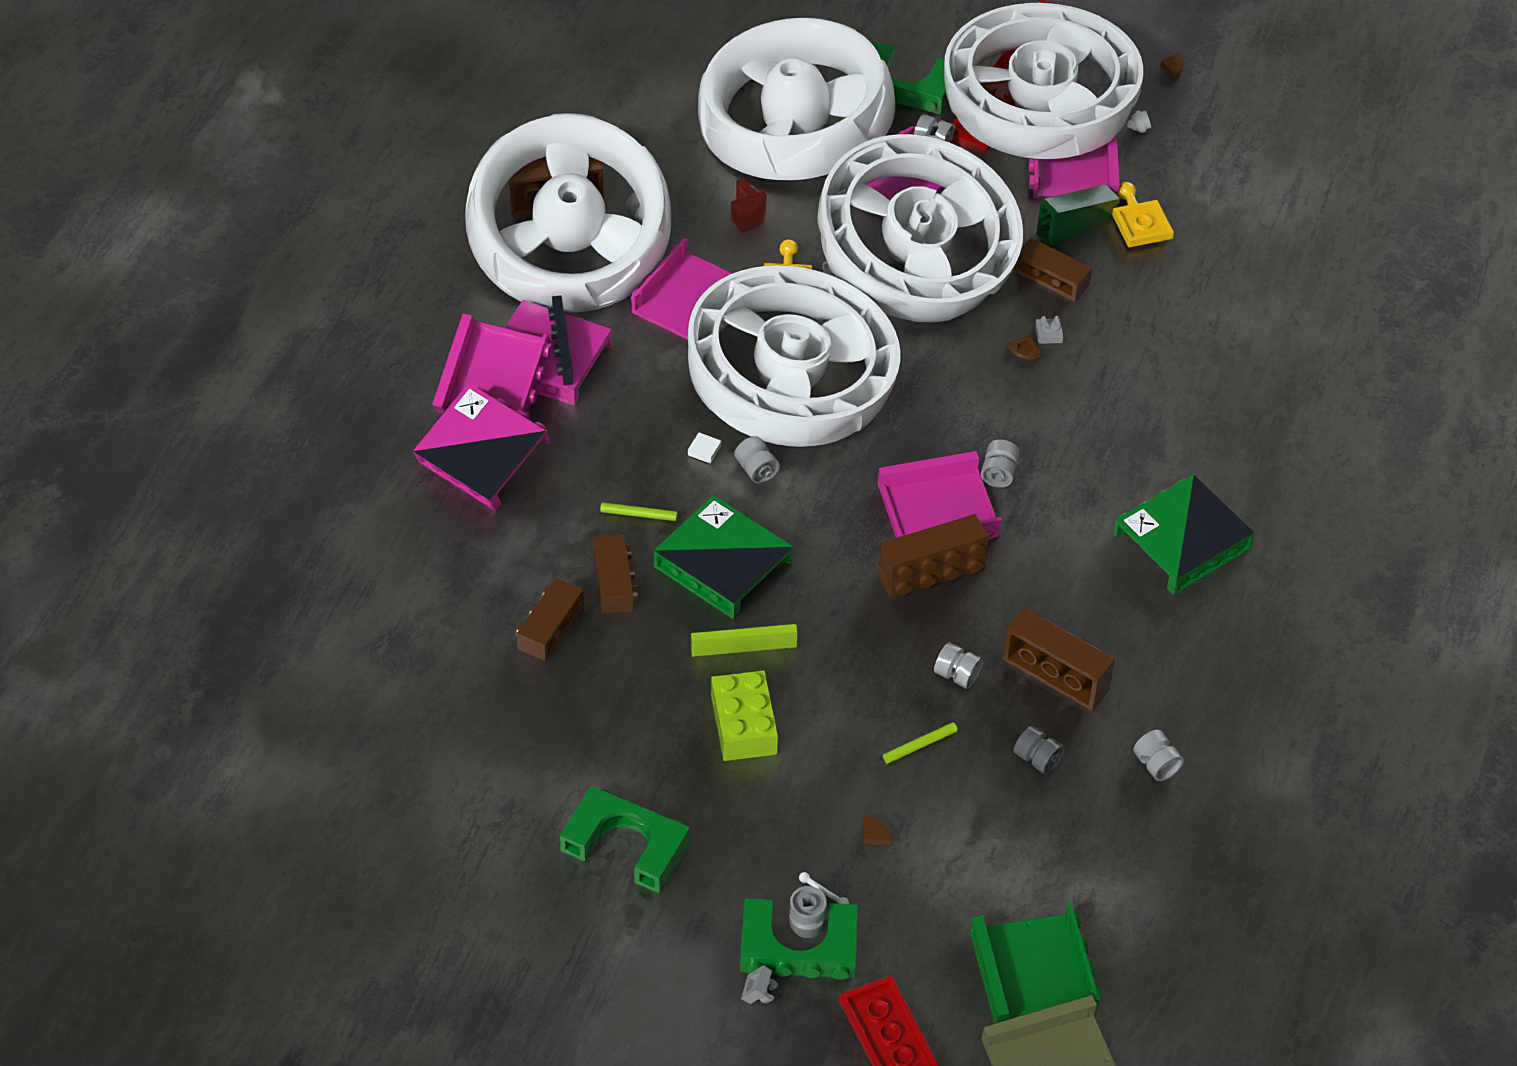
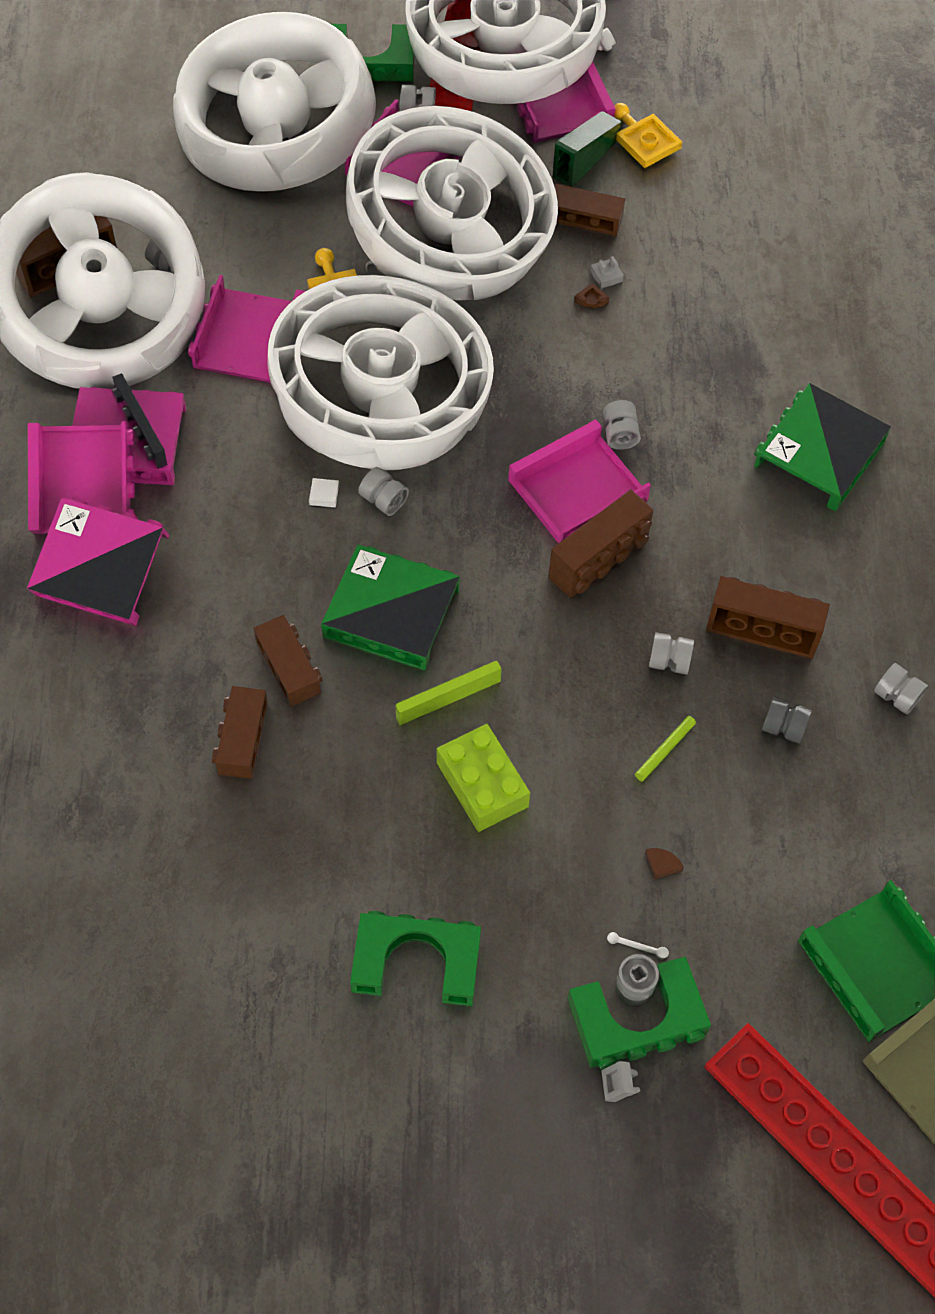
camera: 20 degrees left, 10 degrees up
lime bar [600,502,678,521] -> none
clear red brick [730,178,767,233] -> none

